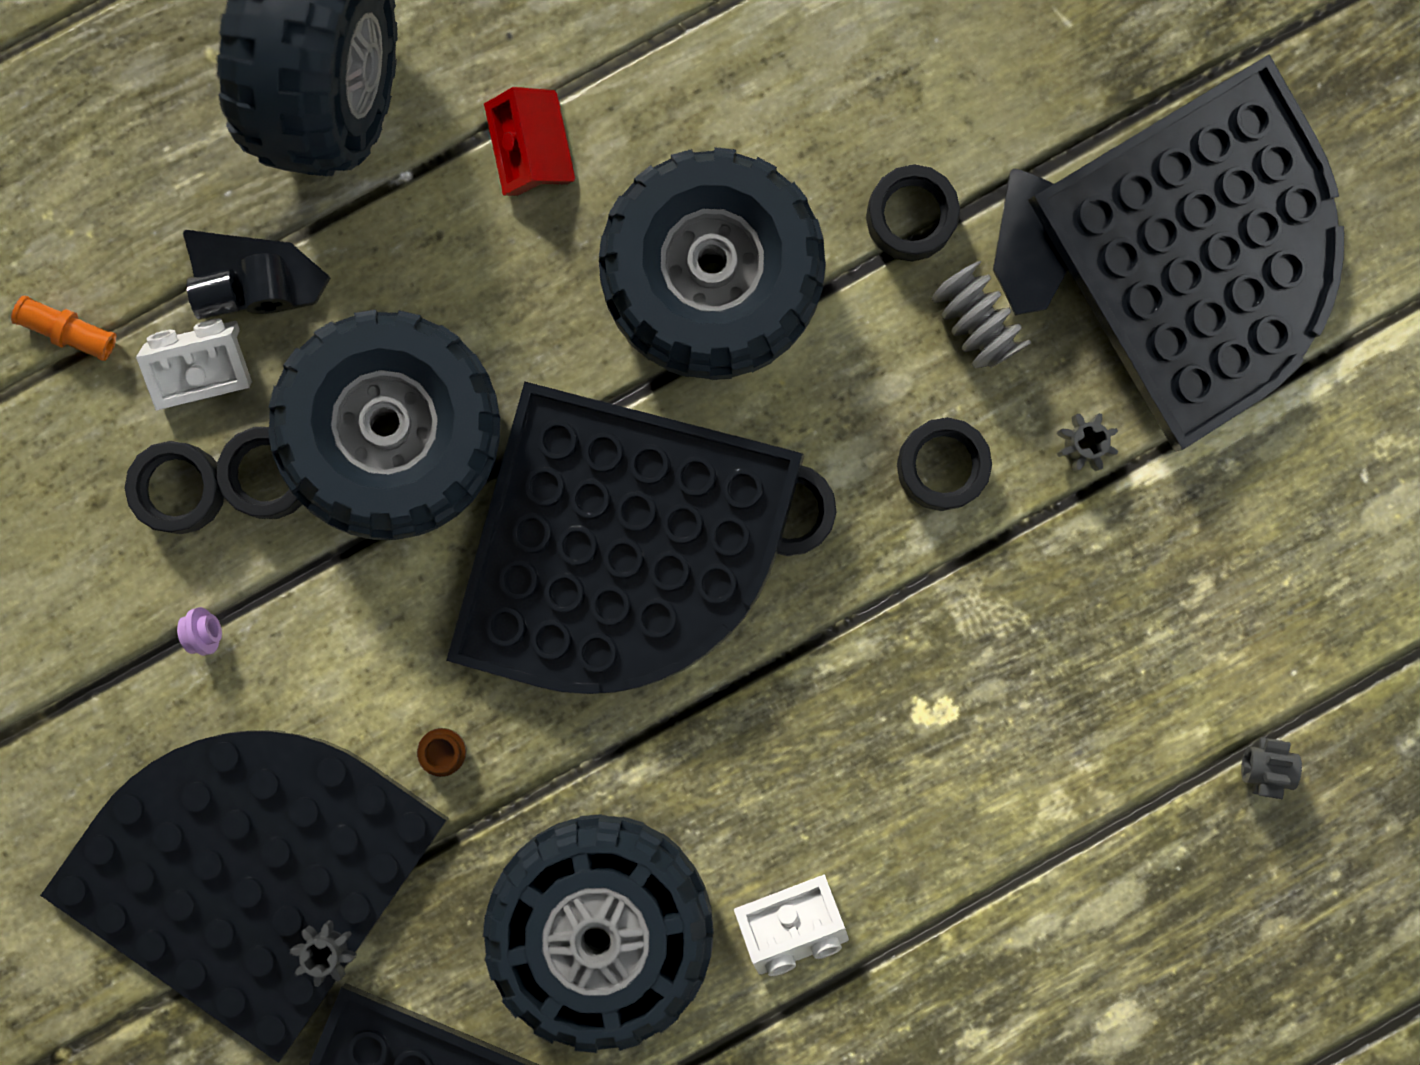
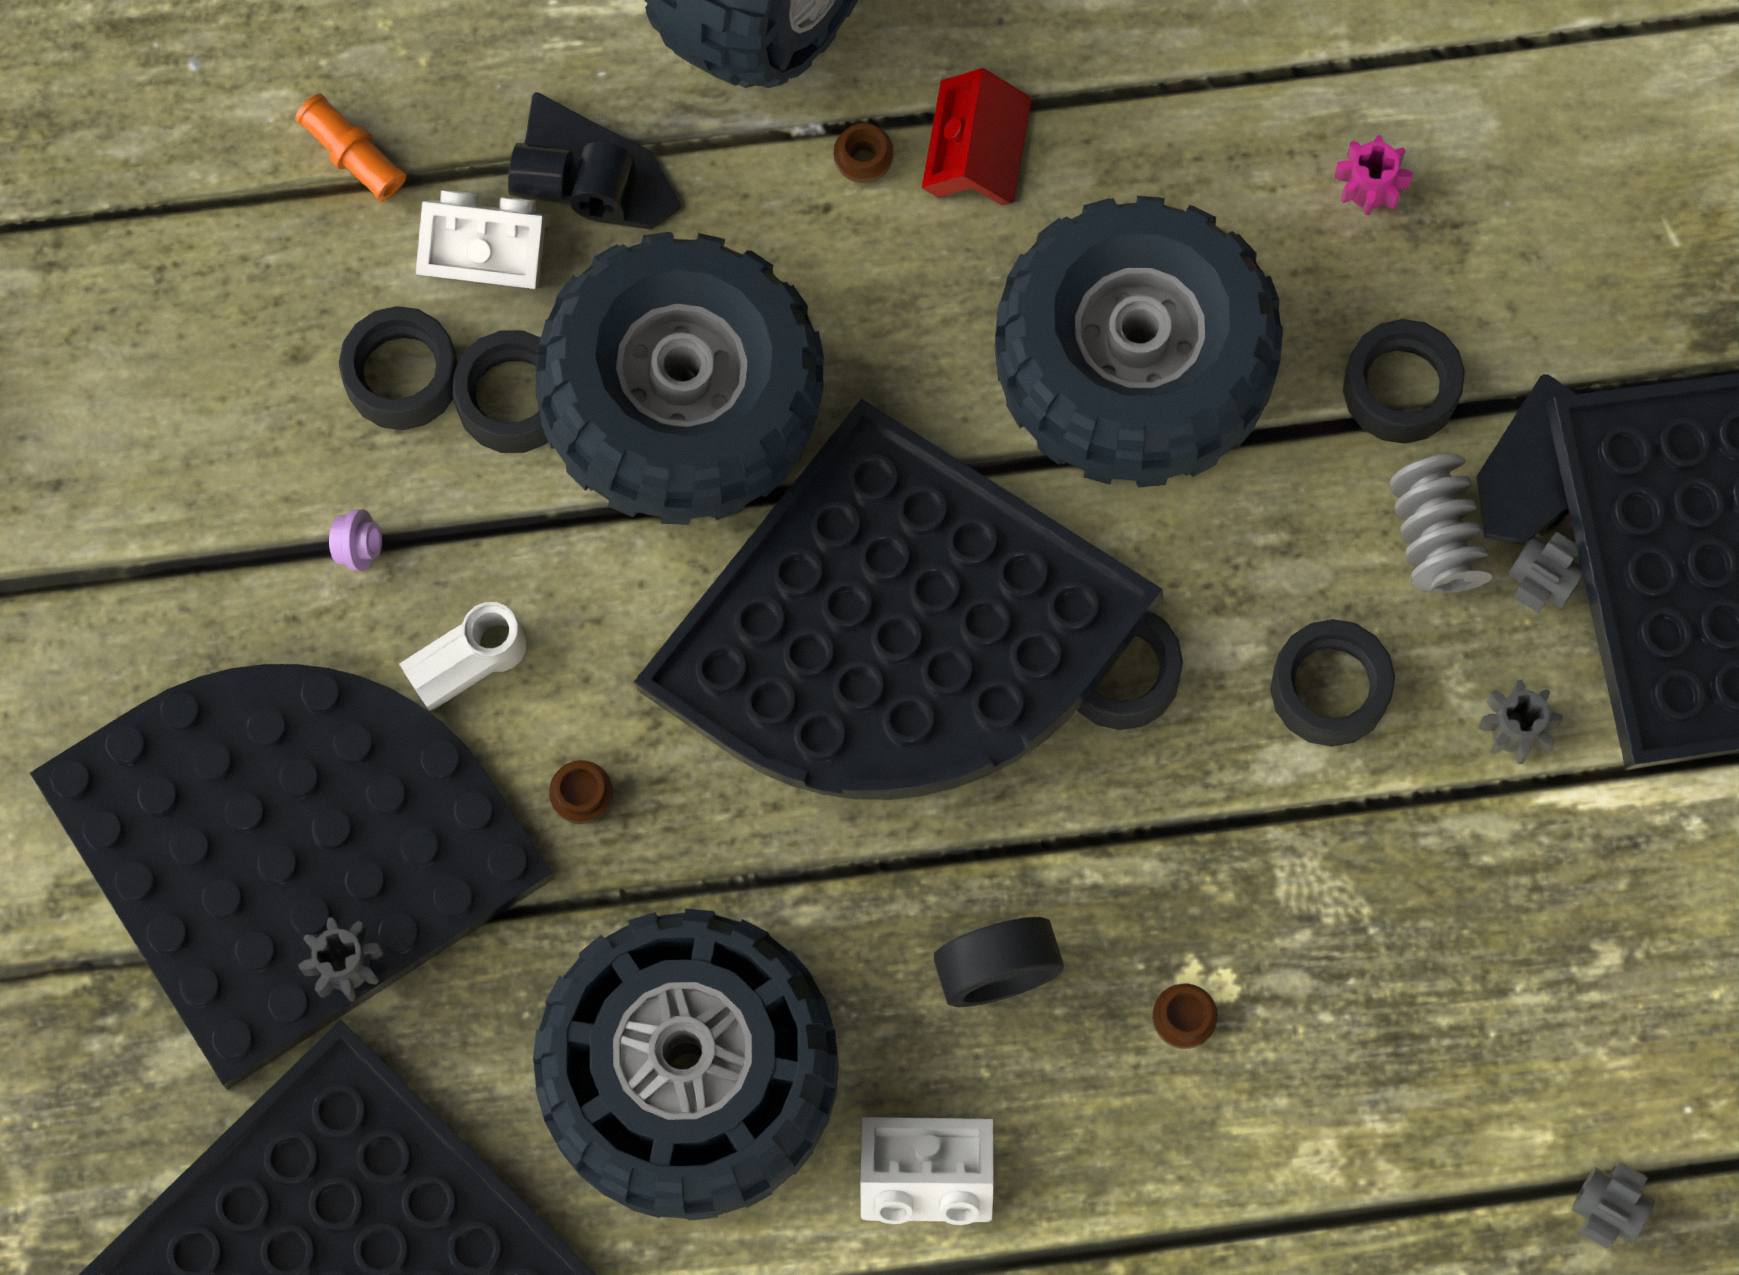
camera: 25 degrees right, 15 degrees down
none -> white piece [399,602,527,712]
none -> reddish brown plate [834,123,893,183]
none -> black tyre [934,917,1064,1007]
none -> reddish brown plate [1152,983,1218,1049]
none -> dark pink gear [1334,135,1413,215]
none -> dark grey gear [1508,532,1583,613]

